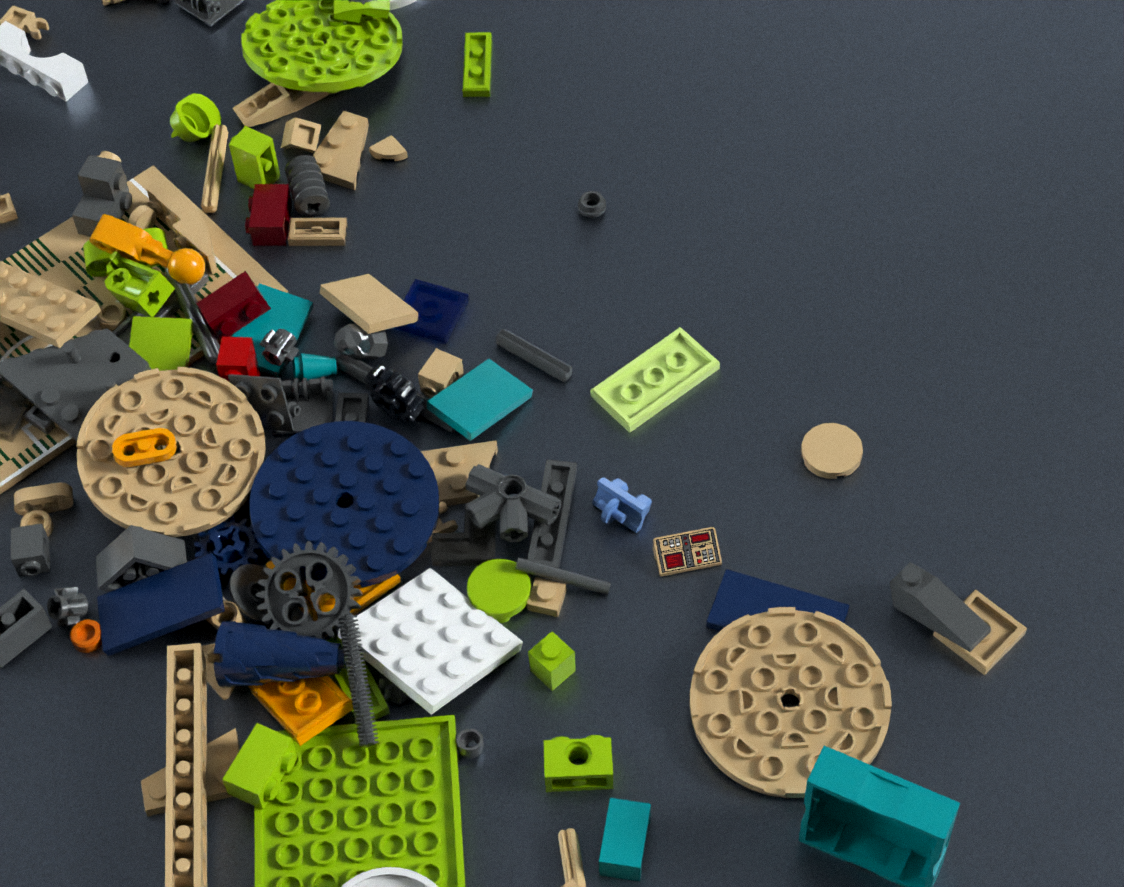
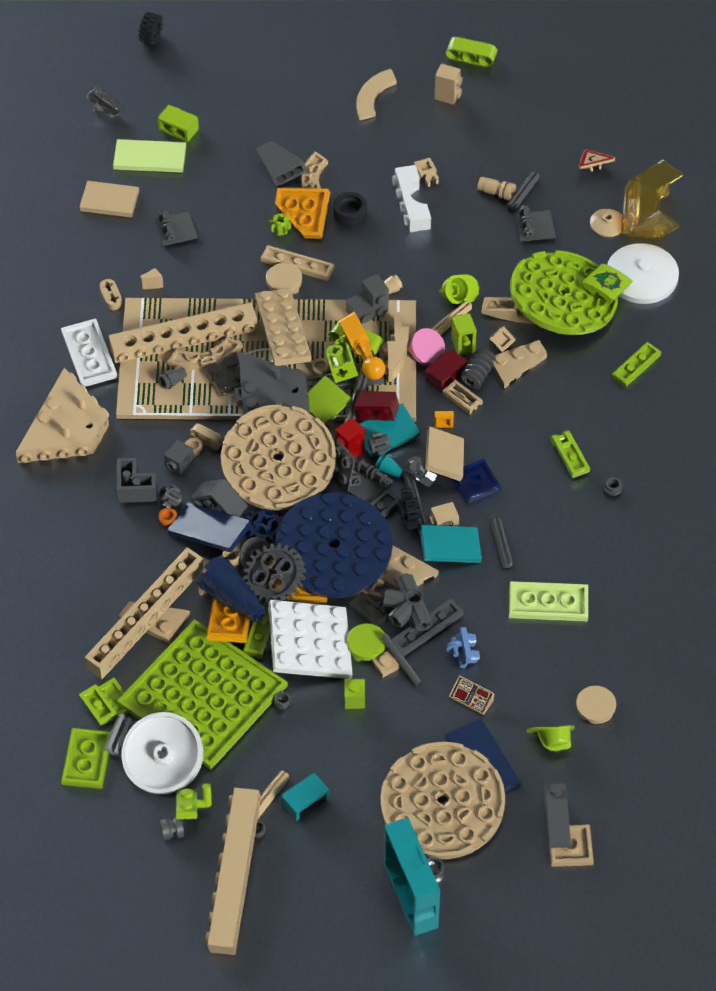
camera: 40 degrees right, 0 degrees up
light orange plate [112,428,177,467] -> none
tan tile [128,205,156,229] -> none
lime brick [222,723,297,809] -> none
dark grey axle [338,613,379,748] -> none
tan tile [369,135,408,161] -> none
lime brick [543,735,614,792] -> none
none -> bright pink tile [408,328,445,367]
none -> light orange tile [434,411,454,428]
none -> lime piece [526,725,575,751]
none -> lime plate [550,430,590,478]

